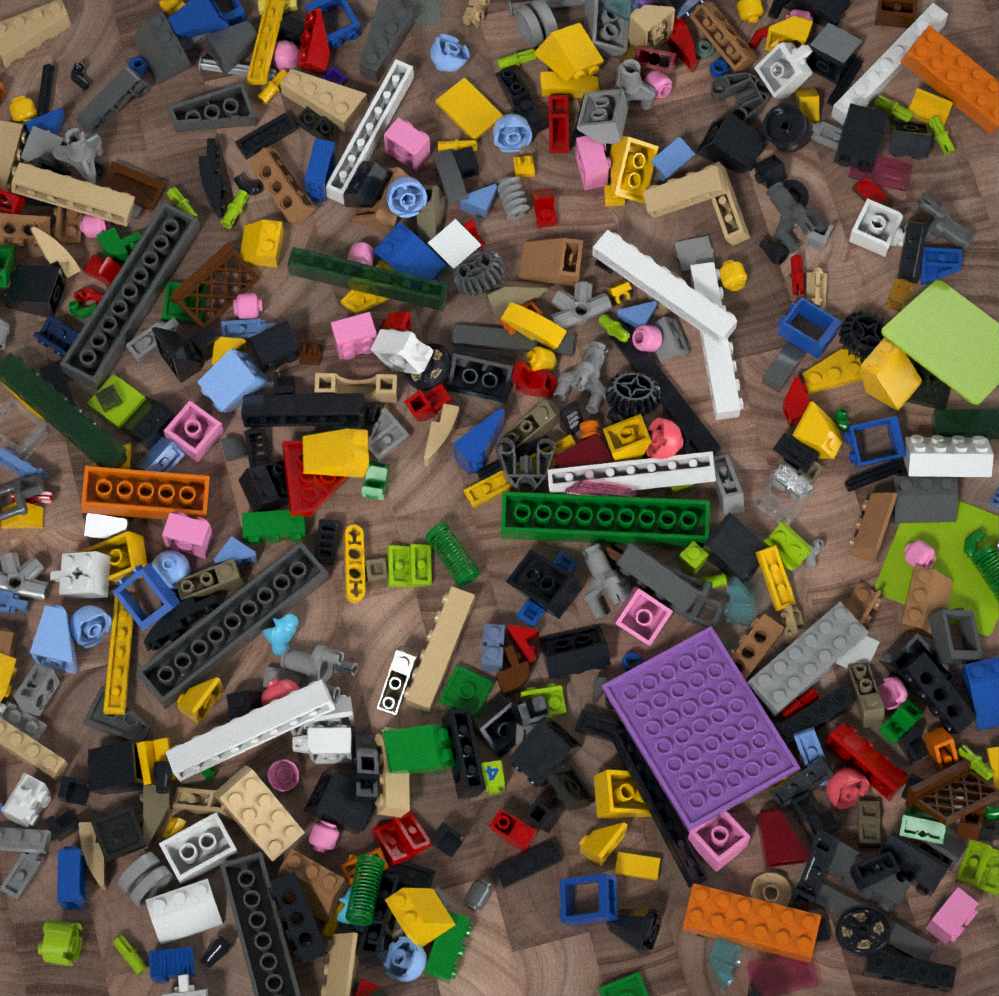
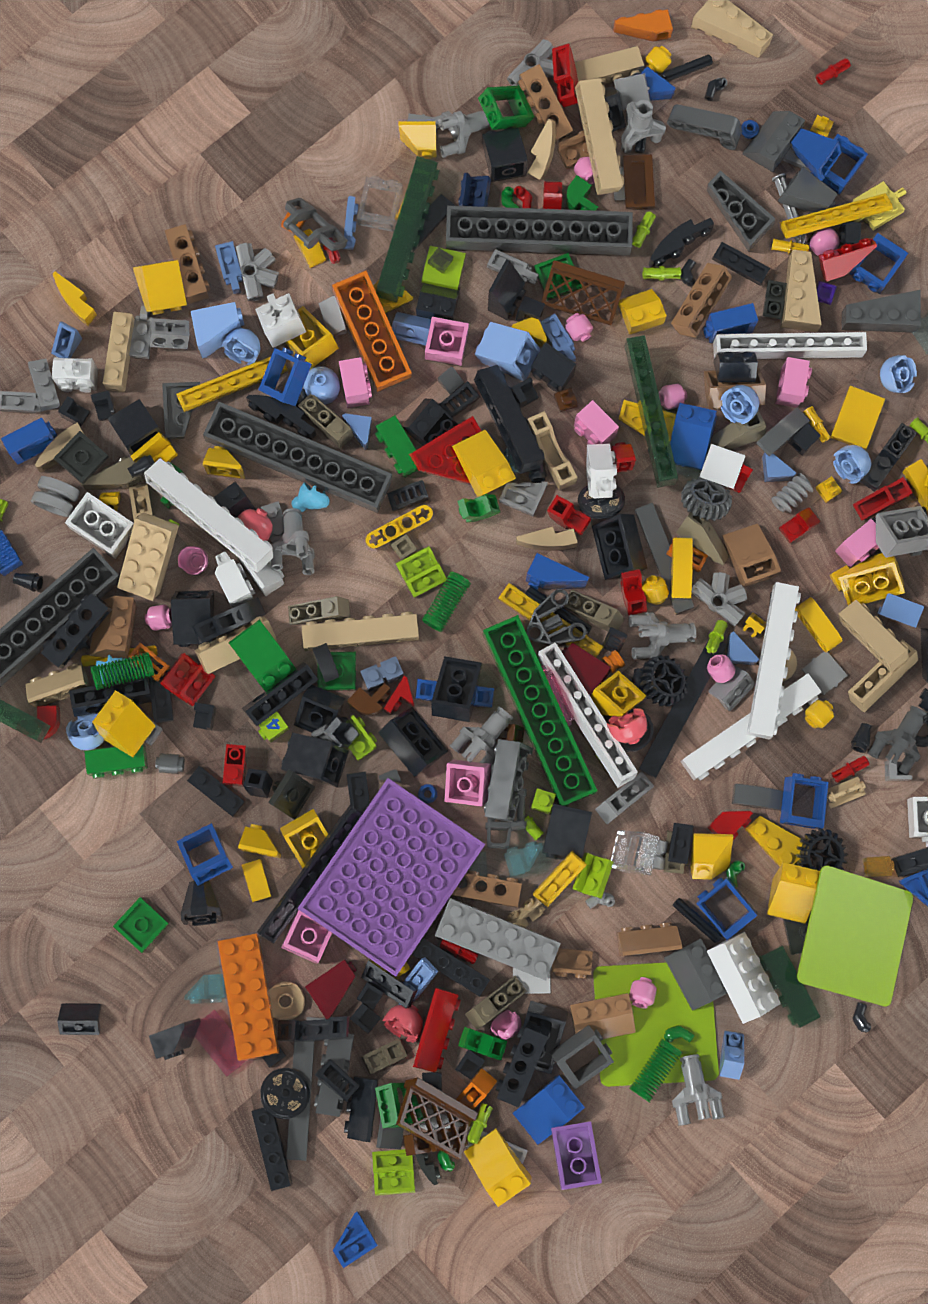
camera: 60 degrees right, 10 degrees up
white slope [145,879,223,946] -> none
bright pink brick [925,887,979,945] -> none
none -> black tyre [312,643,340,682]
none -> yellow beam [795,597,842,652]

